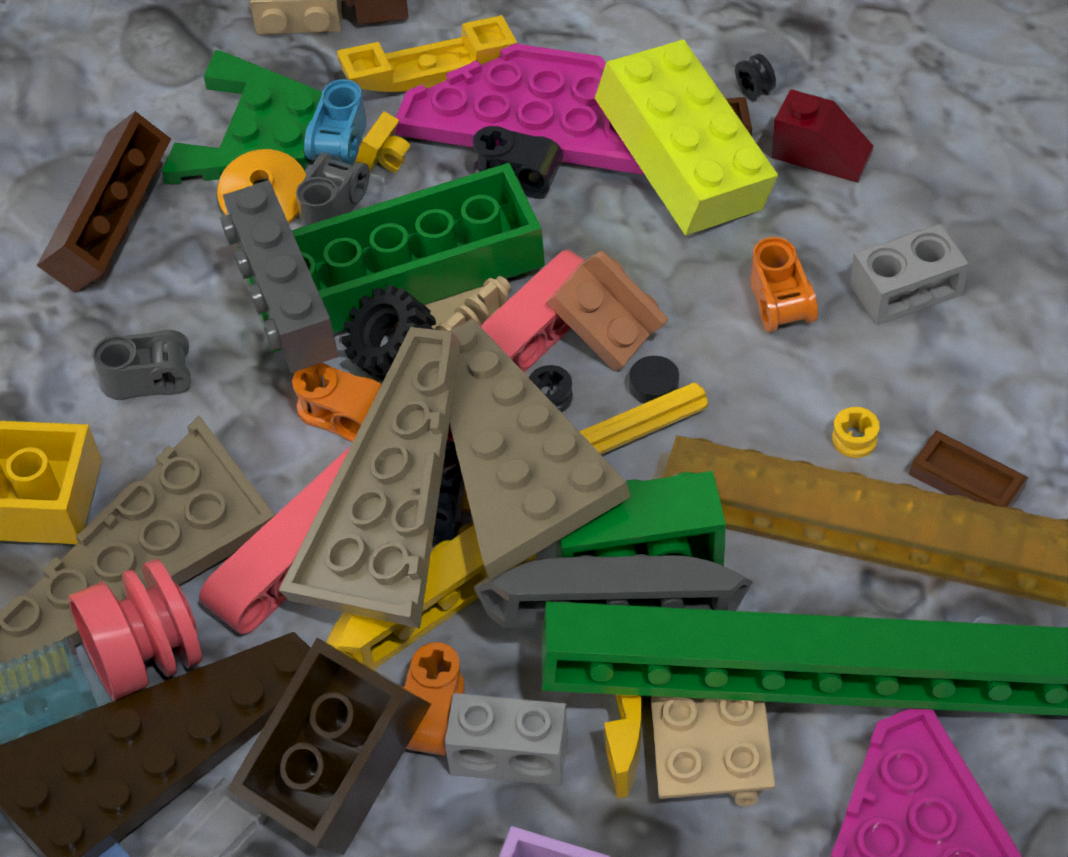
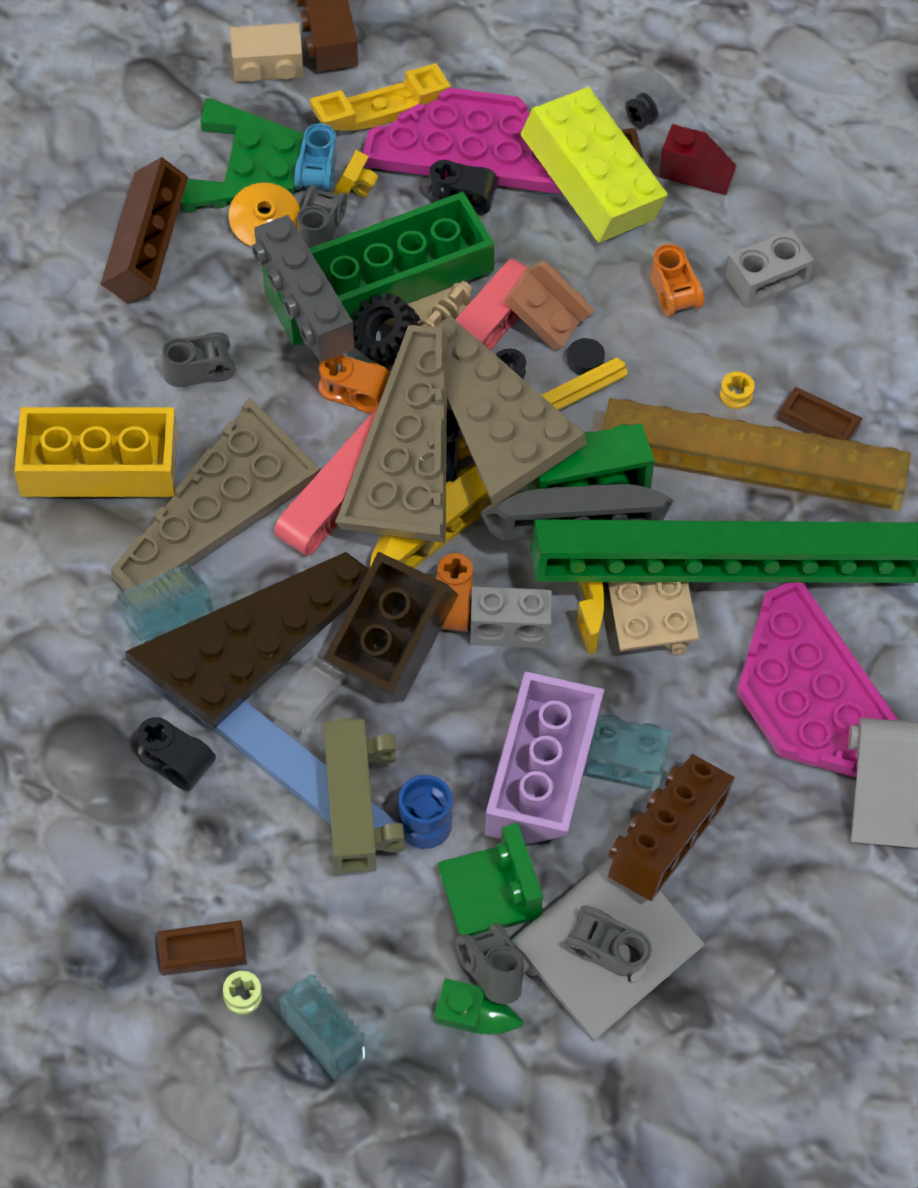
camera: 10 degrees left, 5 degrees up
coral wheel [68,558,202,701] -> none

